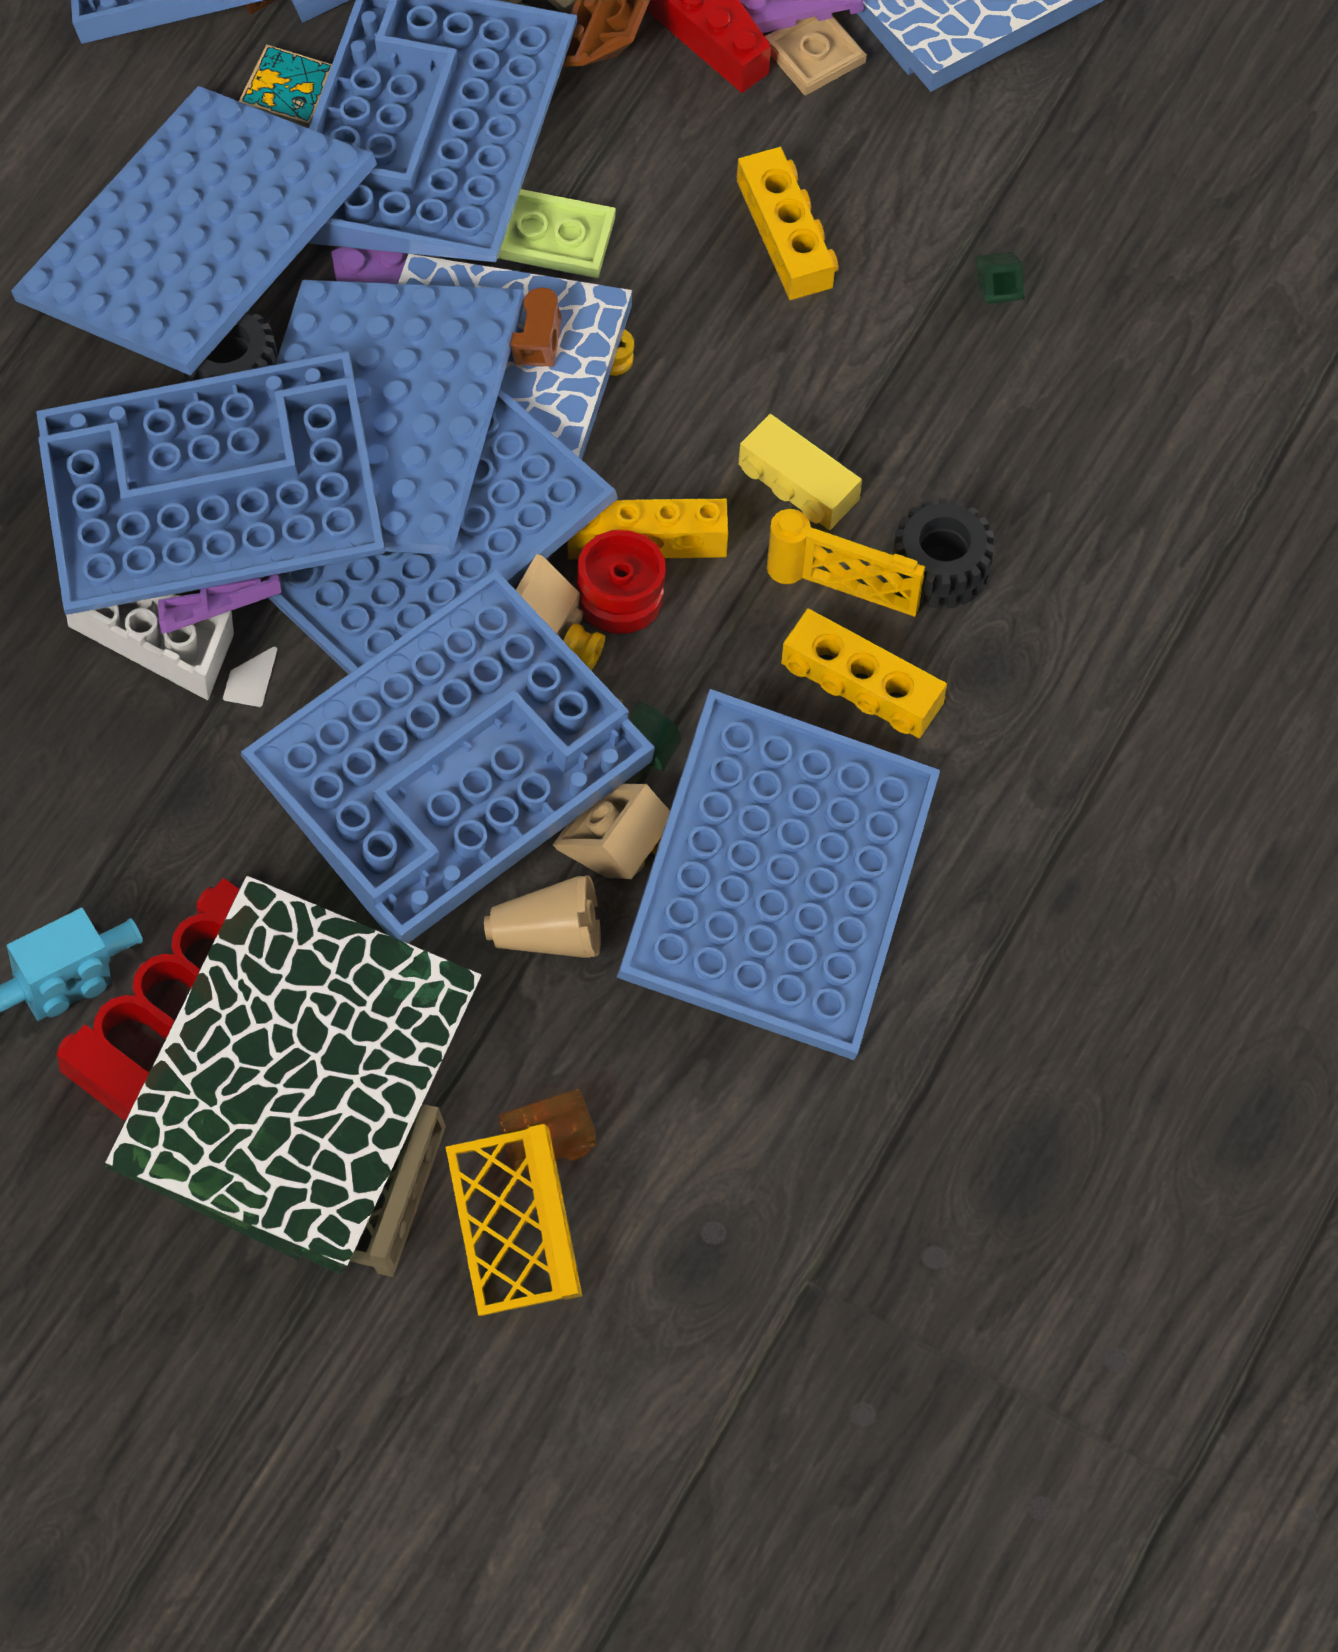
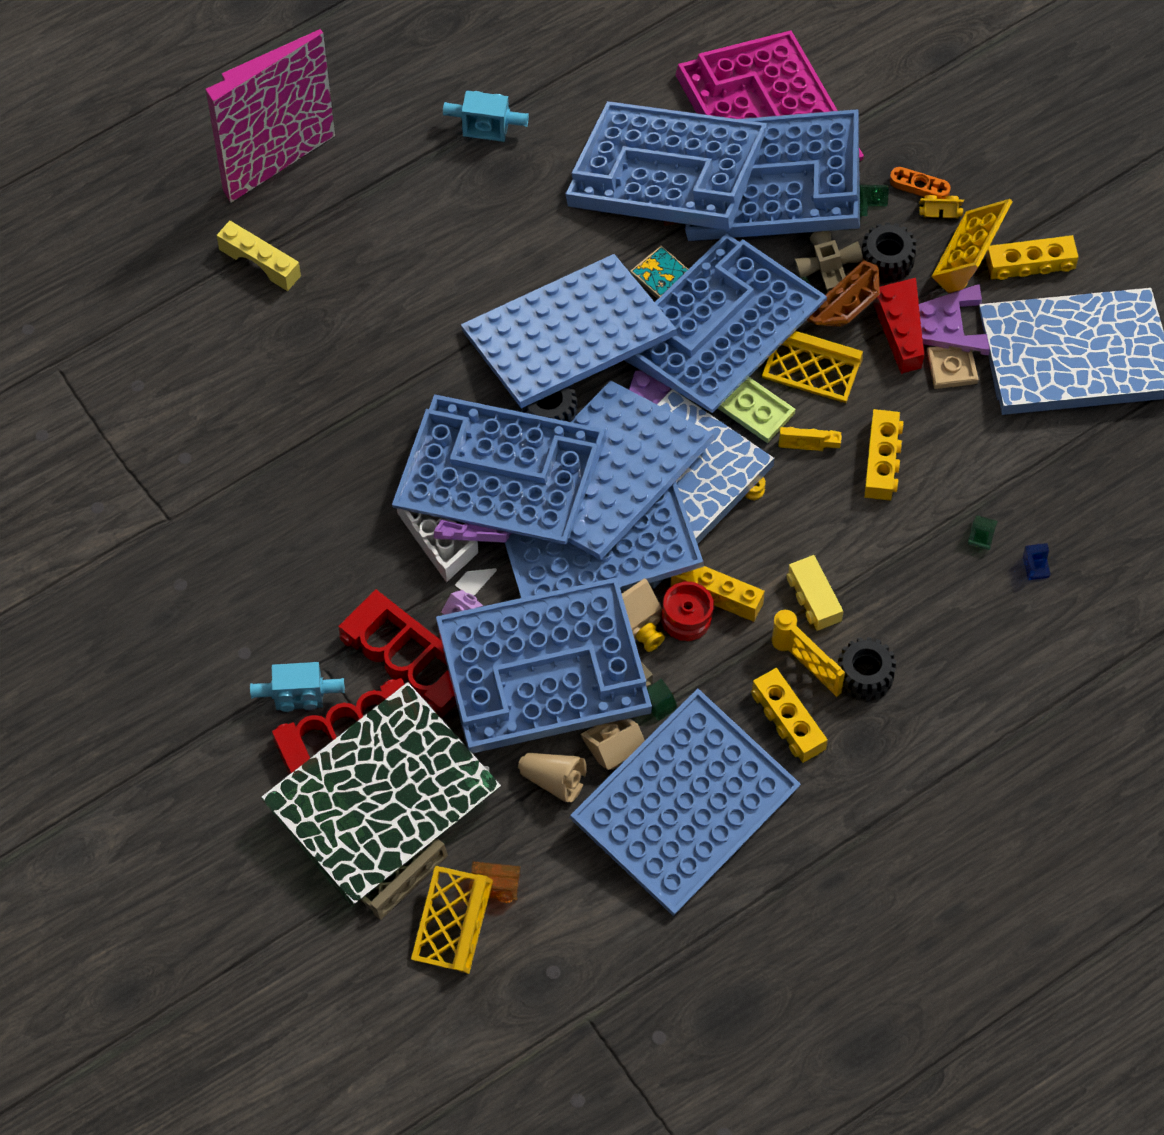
camera: 30 degrees right, 0 degrees up
dark orange leg [510,287,562,367] -> none
none -> red fence [338,589,456,718]
none -> lavender brick [441,590,483,615]
none -> yellow fence [762,331,863,403]
none -> yellow hinge [778,427,842,451]
none -> clear blue panel [1022,543,1051,580]

